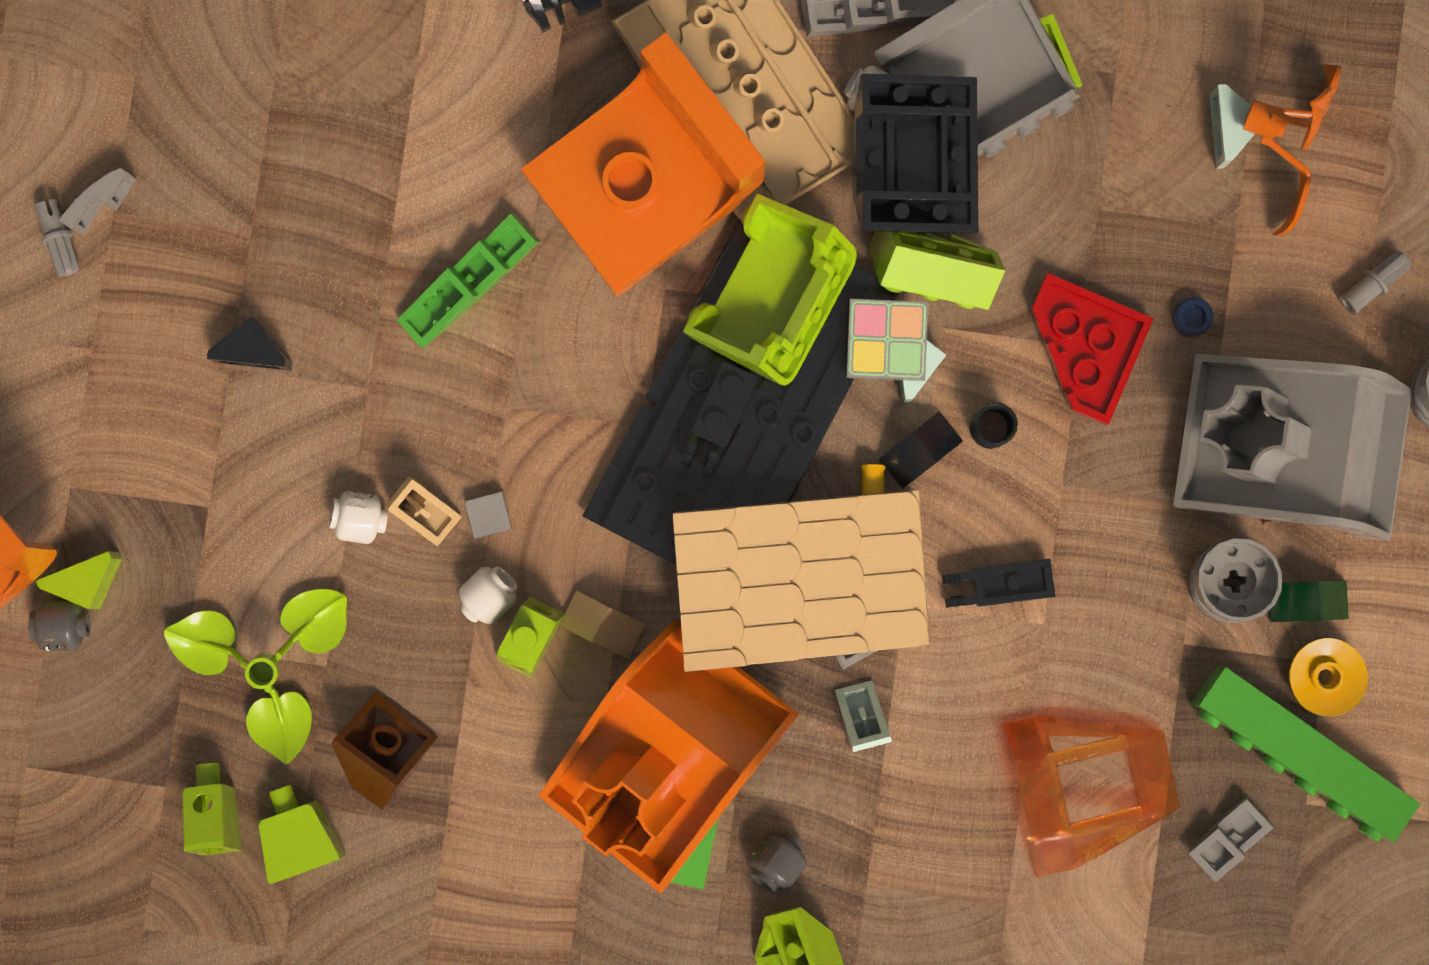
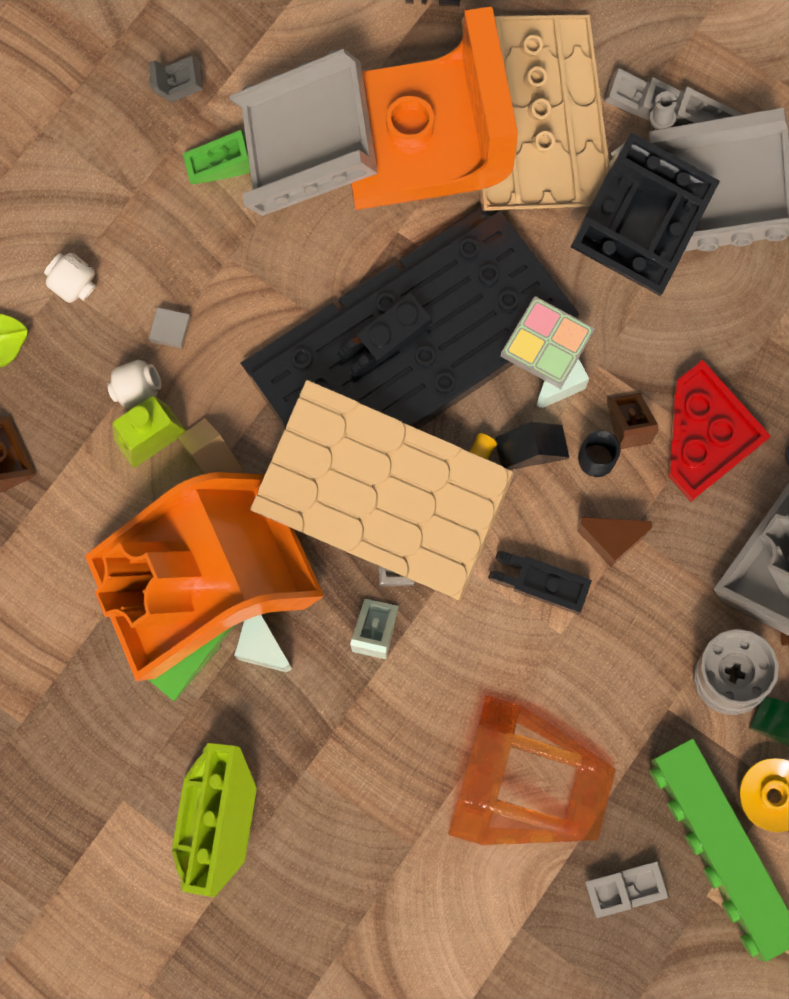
camera: 30 degrees right, 10 degrees down
black slope [207,317,293,371] -> none
tan slope [384,476,462,547] -> none
lime windscreen [683,193,857,386] -> none
dark grey head [749,833,807,893] -> none
lime wedge [868,231,1005,310] -> none
none -> dark grey bracket [149,55,203,103]
none -> light grey panel [230,49,378,216]
none -> light aqua slope [235,615,292,672]
none -> reddish brown slope [577,517,652,567]
none -> reddish brown slope [607,393,658,449]
none -> light grey axle [649,91,677,131]

